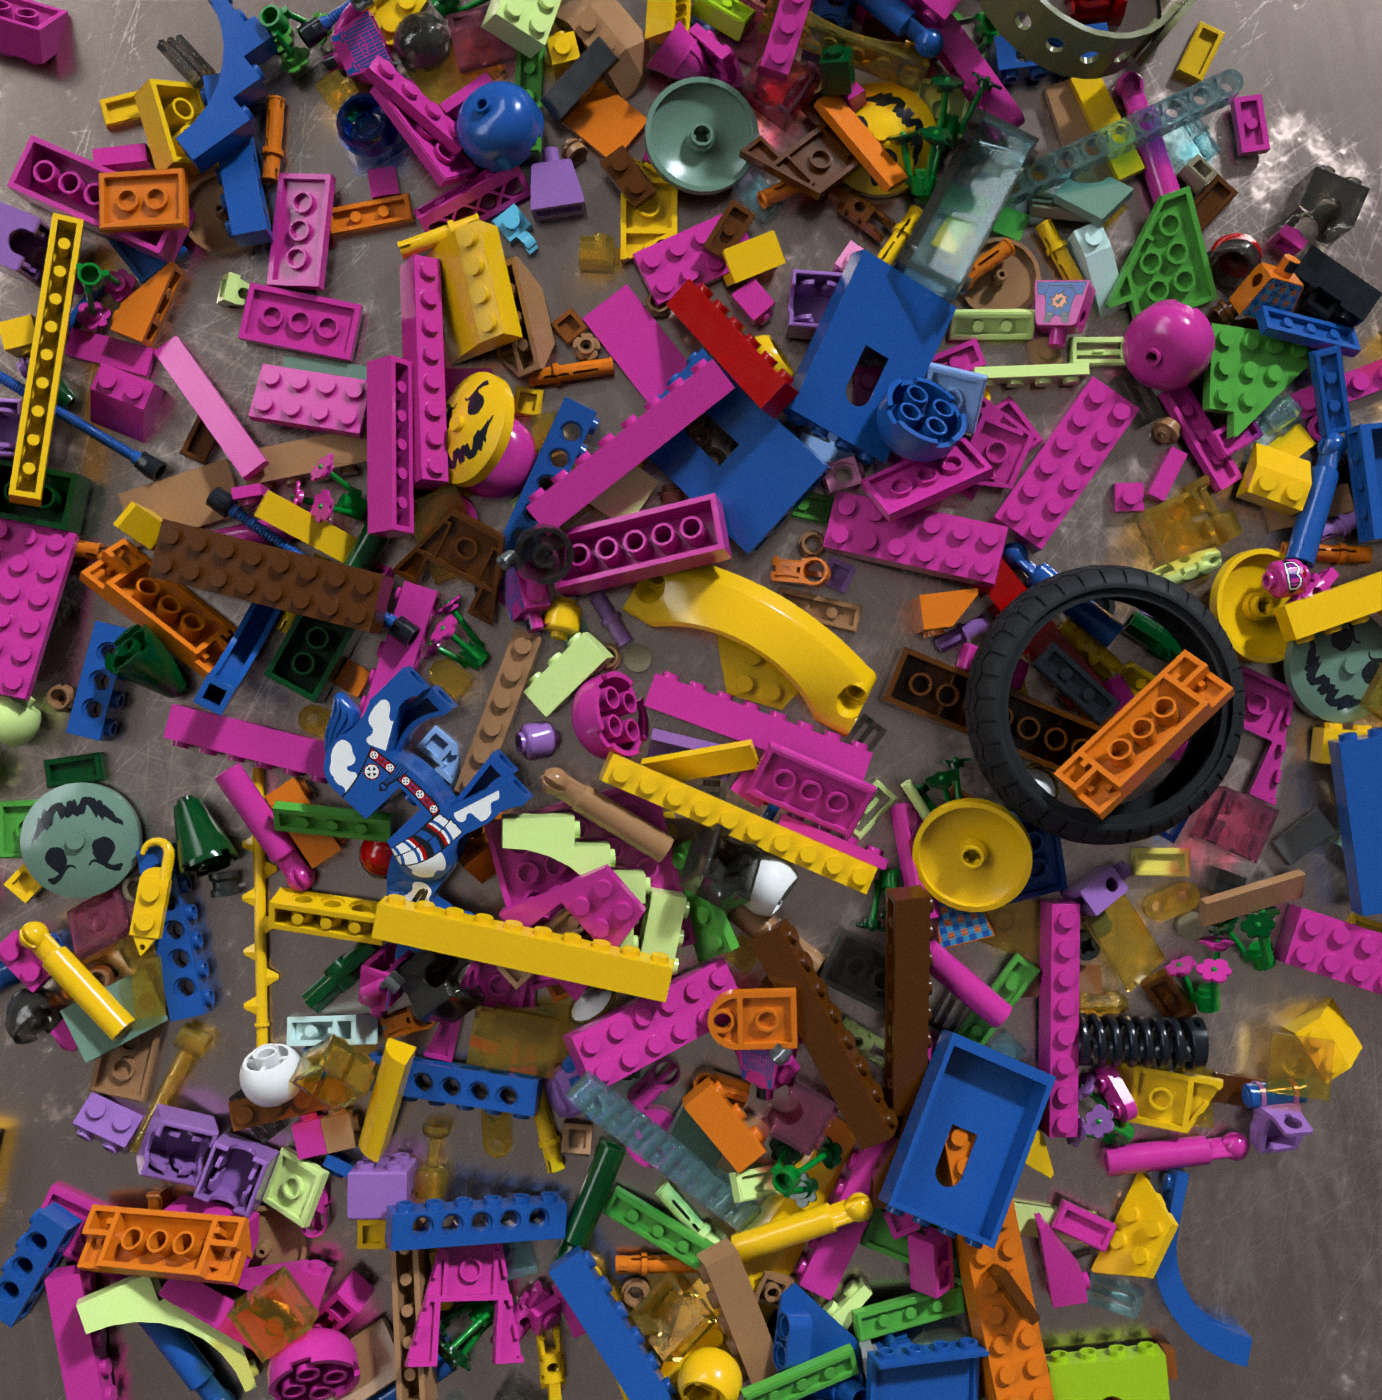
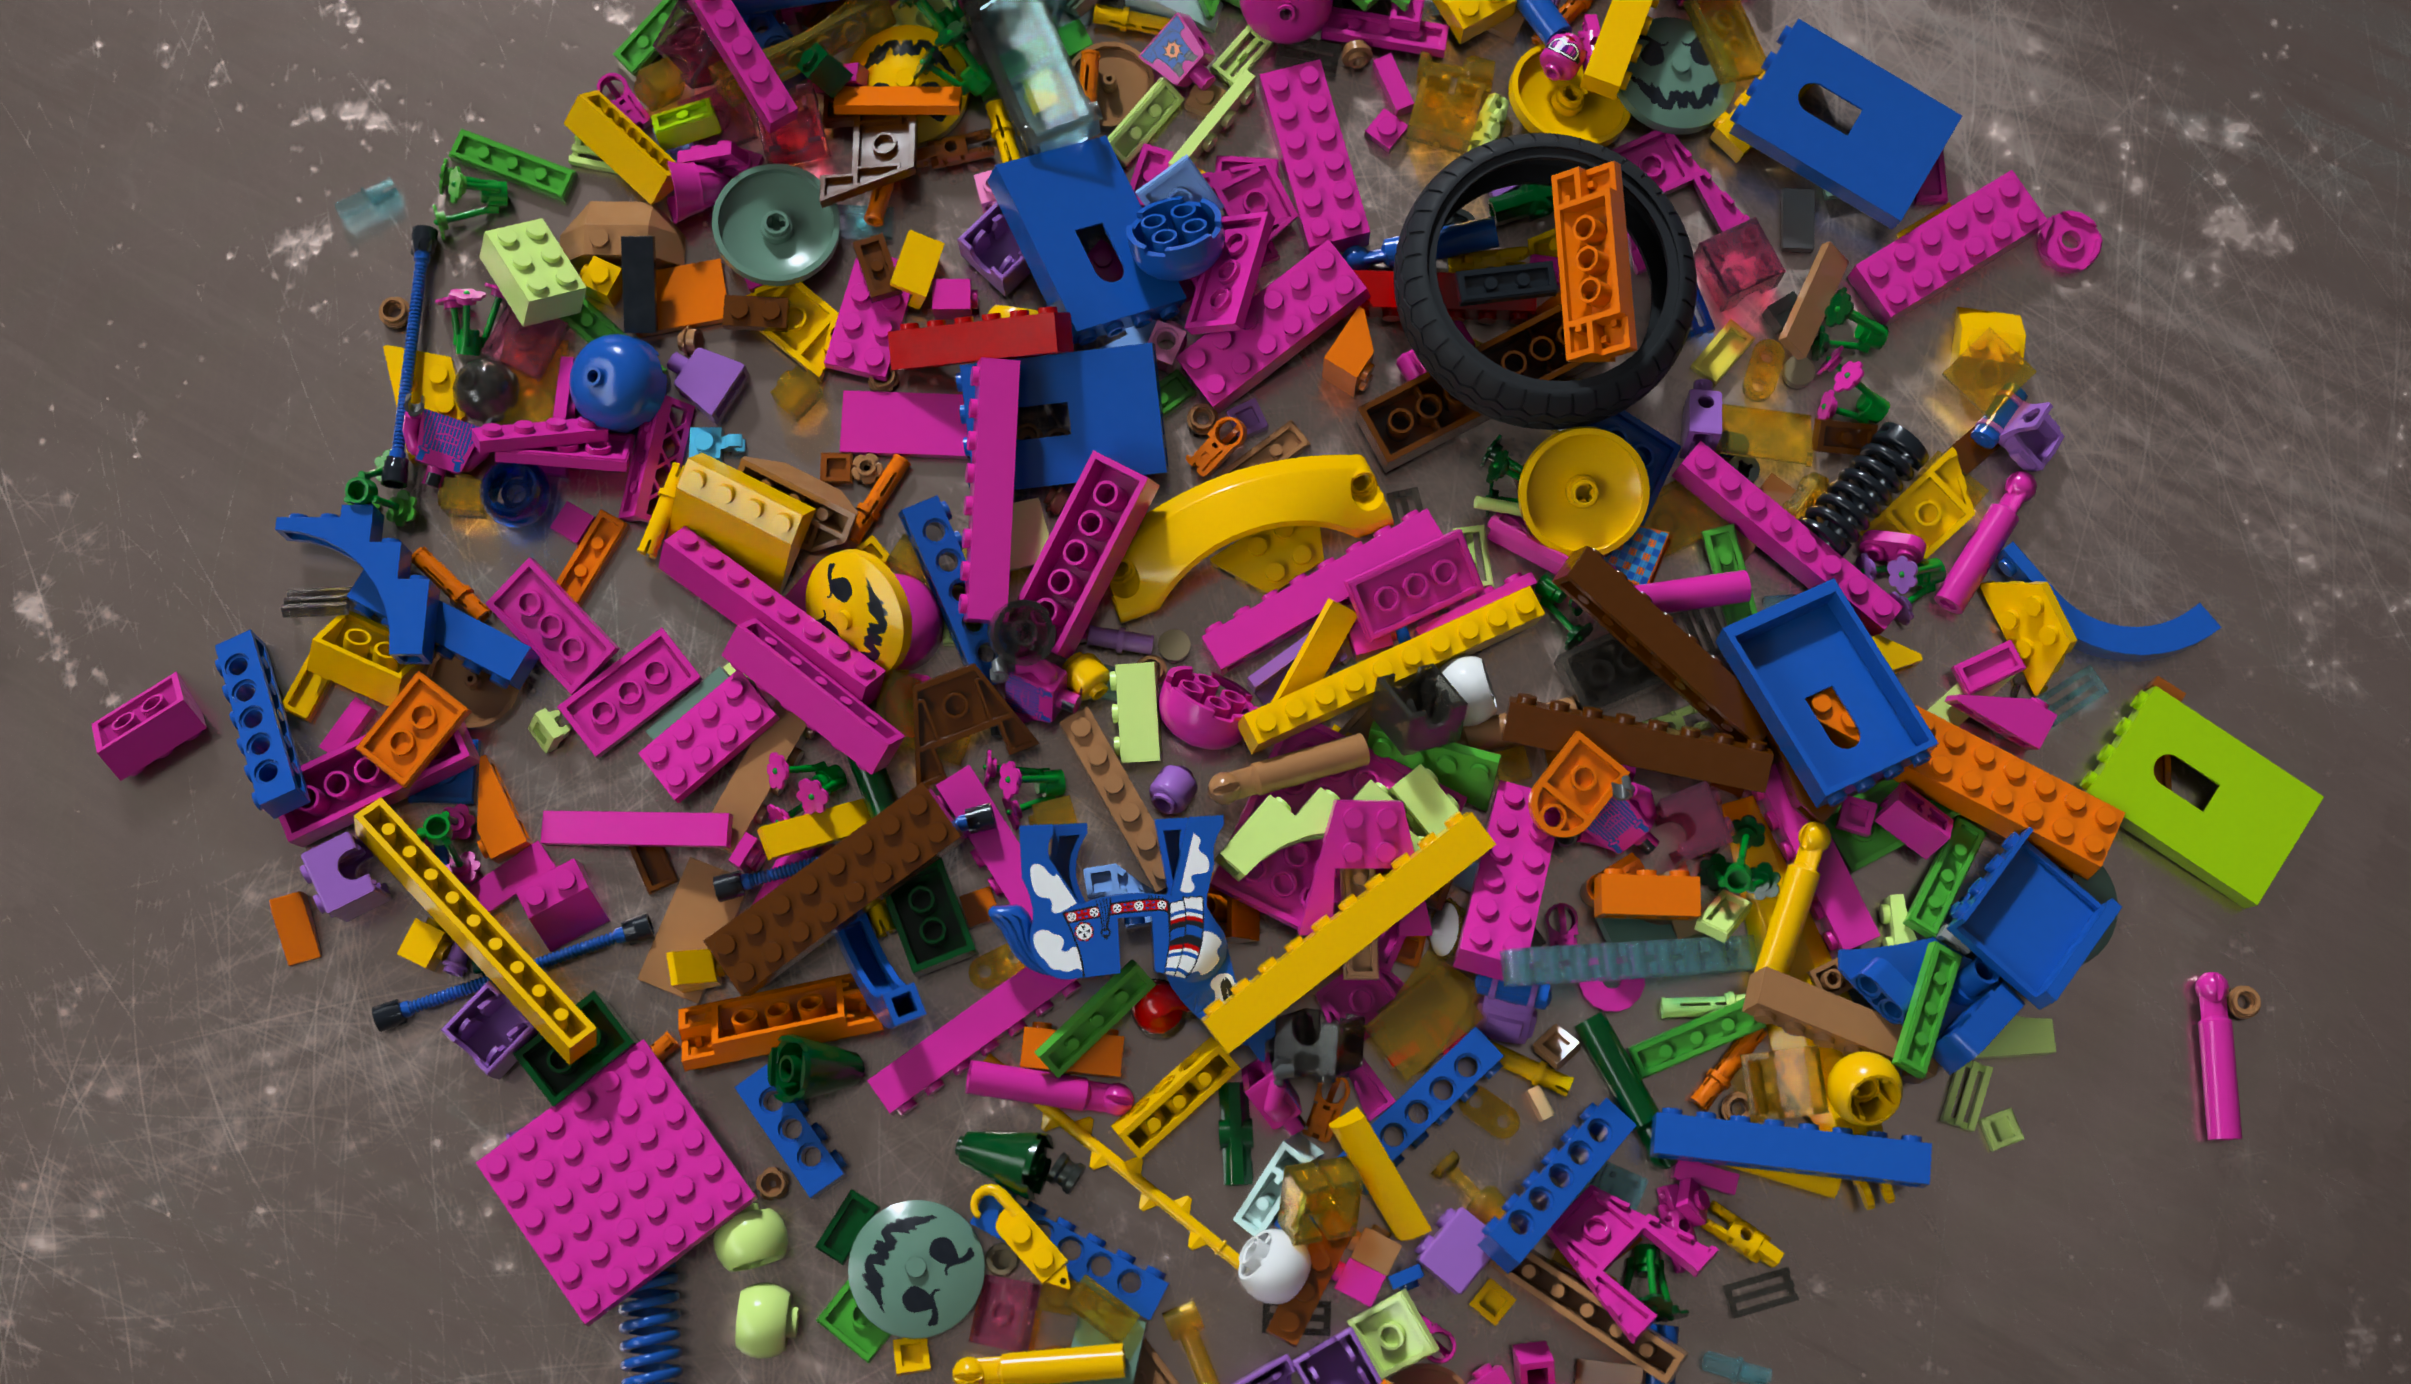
camera: 45 degrees left, 10 degrees down
medium lavender axle [935,613,991,653] -> none
reddish brown tile [987,1263,1040,1326] -> none
none -> blue brick [215,629,311,819]
none -> light nougat tile [1524,1085,1554,1122]

